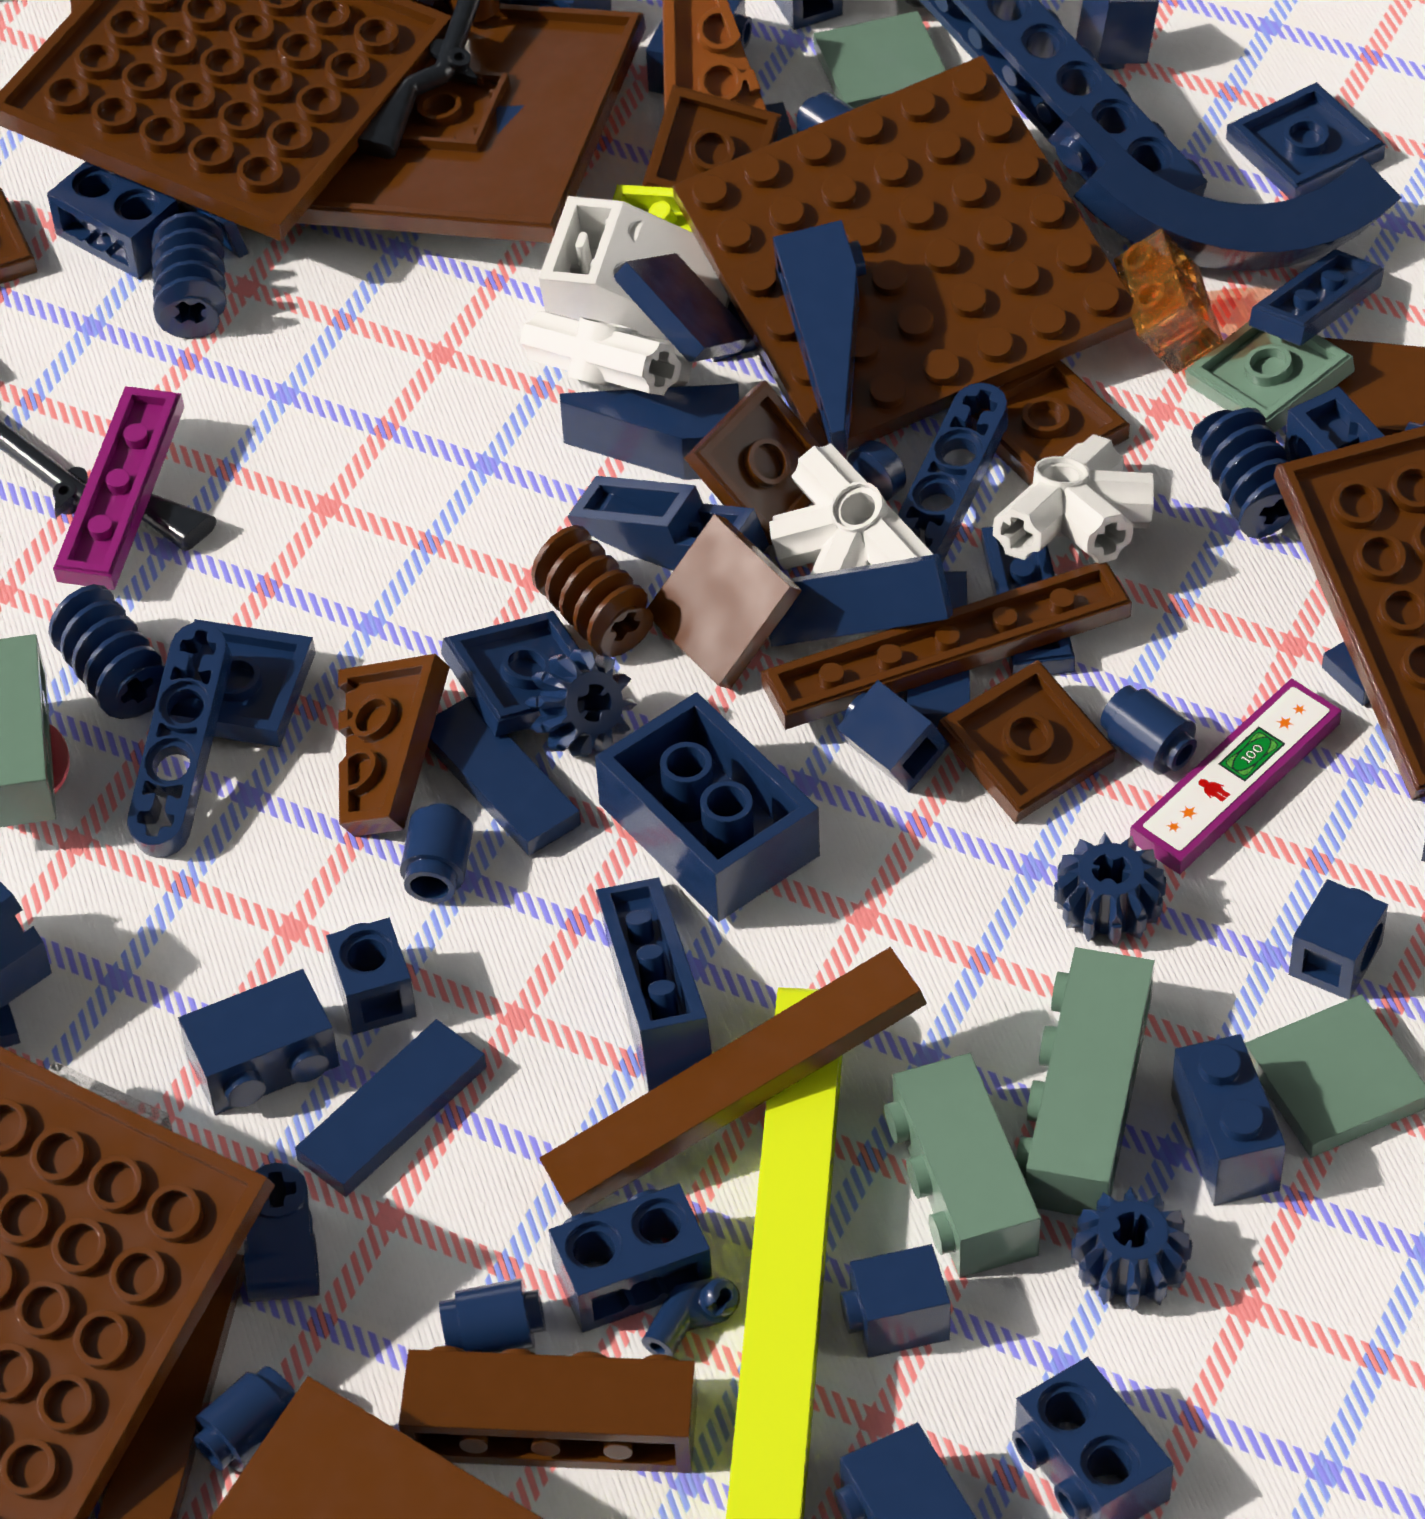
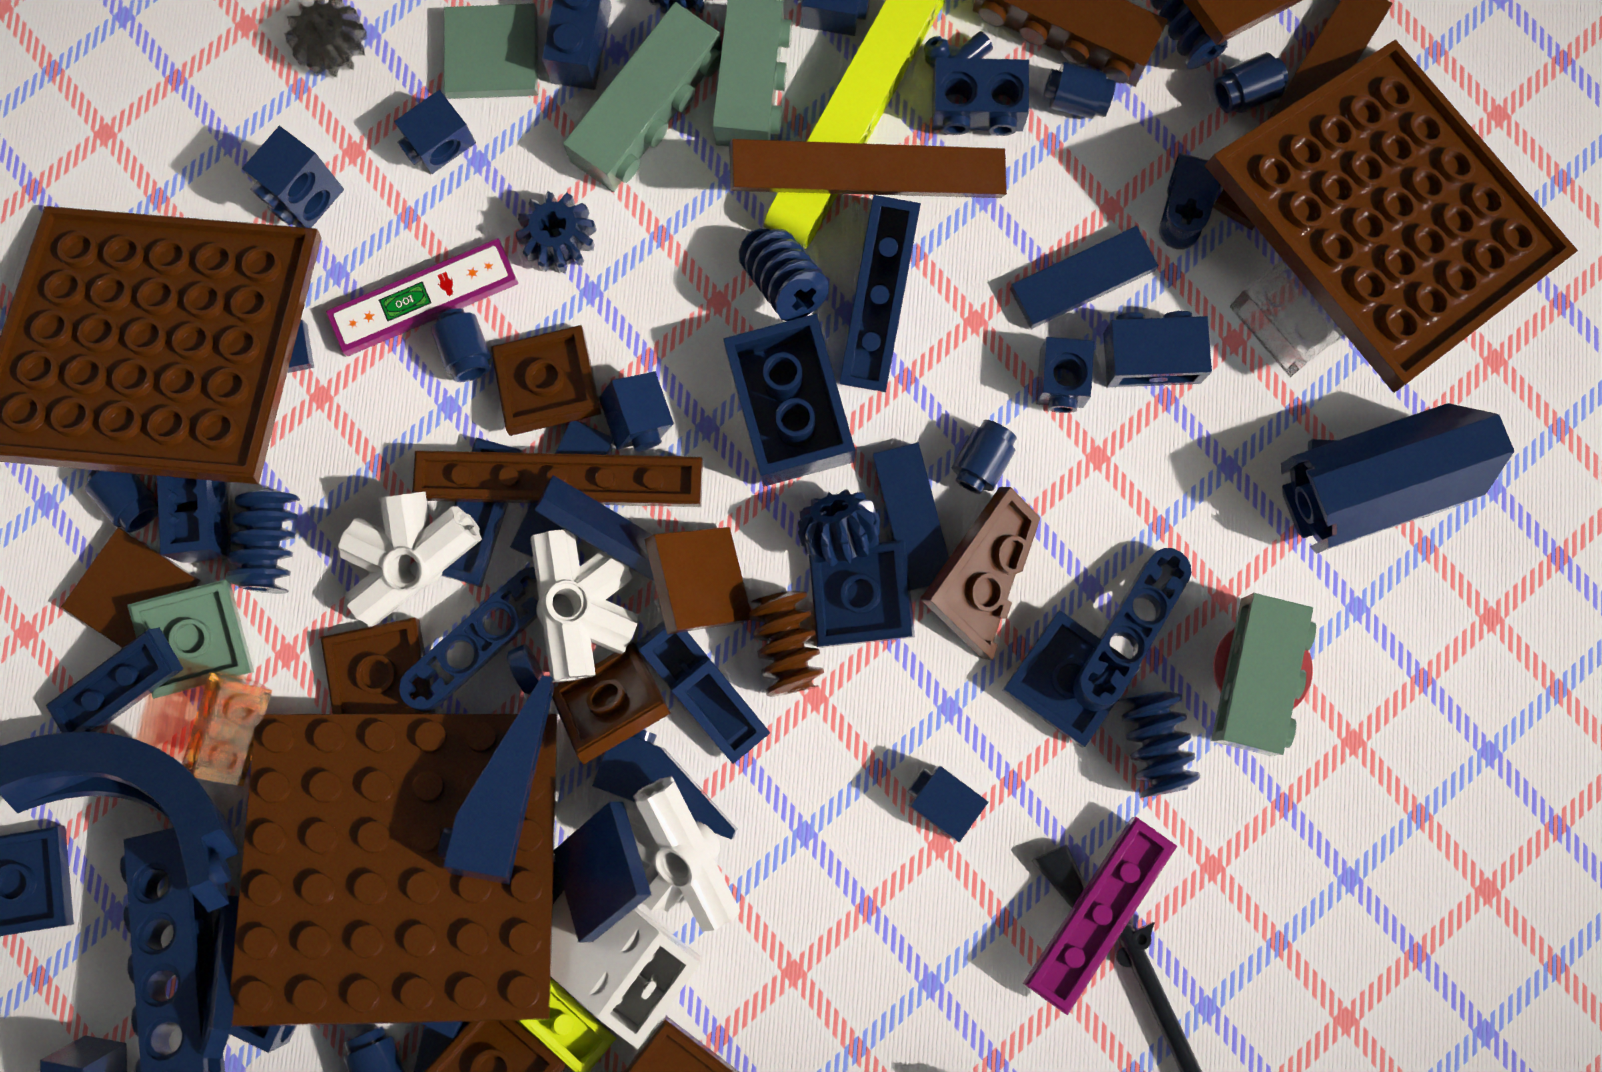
camera: 155 degrees left, 30 degrees up
none -> dark blue tile [200,895,239,1059]
none -> dark blue piece [738,229,829,321]
none -> dark blue brick [907,766,989,843]

